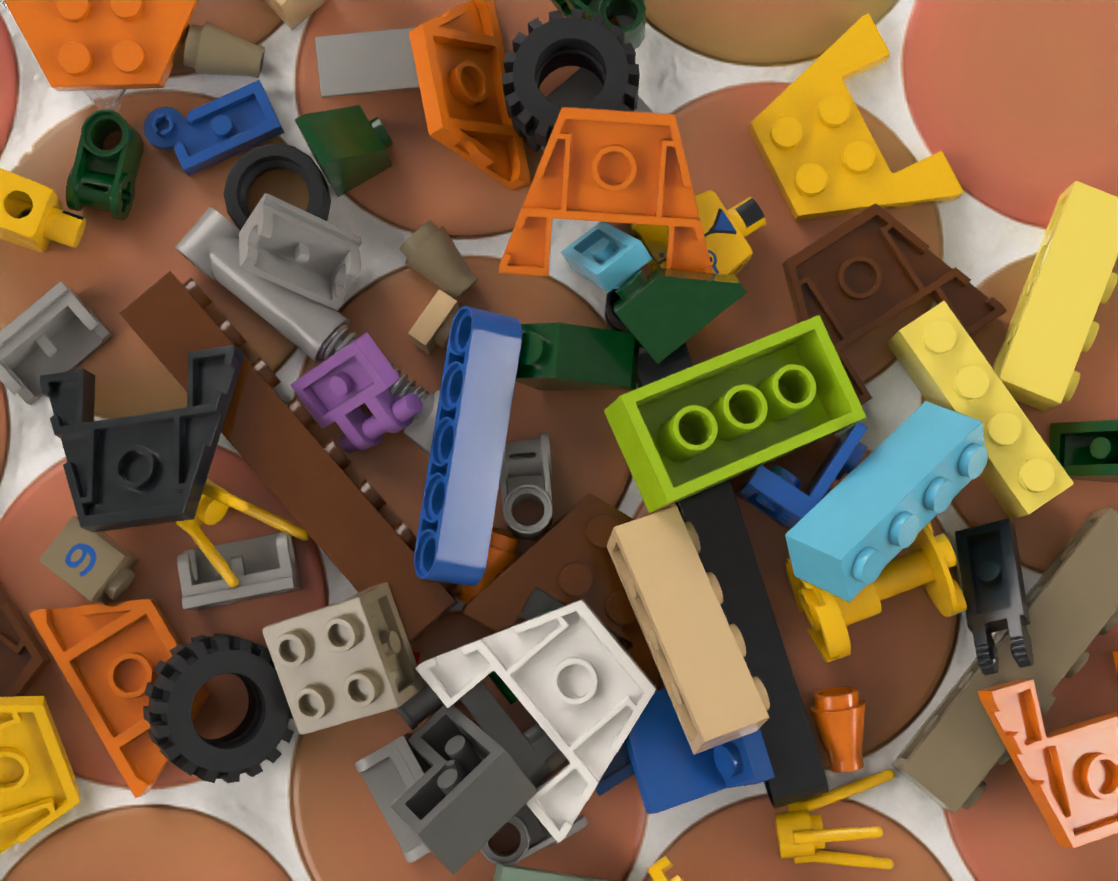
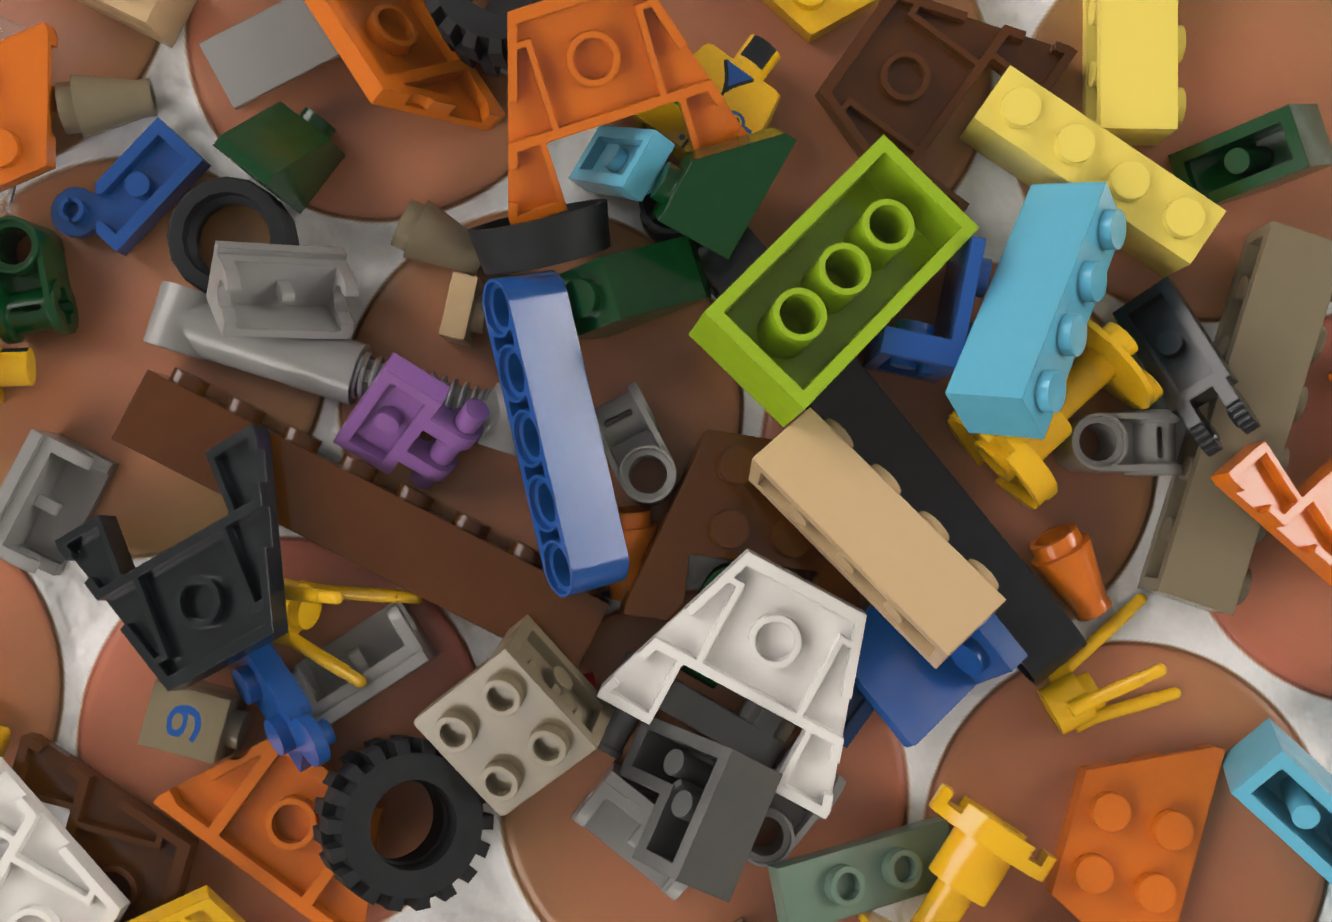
camera: 20 degrees left, 5 degrees up
none -> blue hinge [232,643,336,772]
none -> black tyre [467,199,611,275]
none -> light grey piece [1052,409,1183,476]

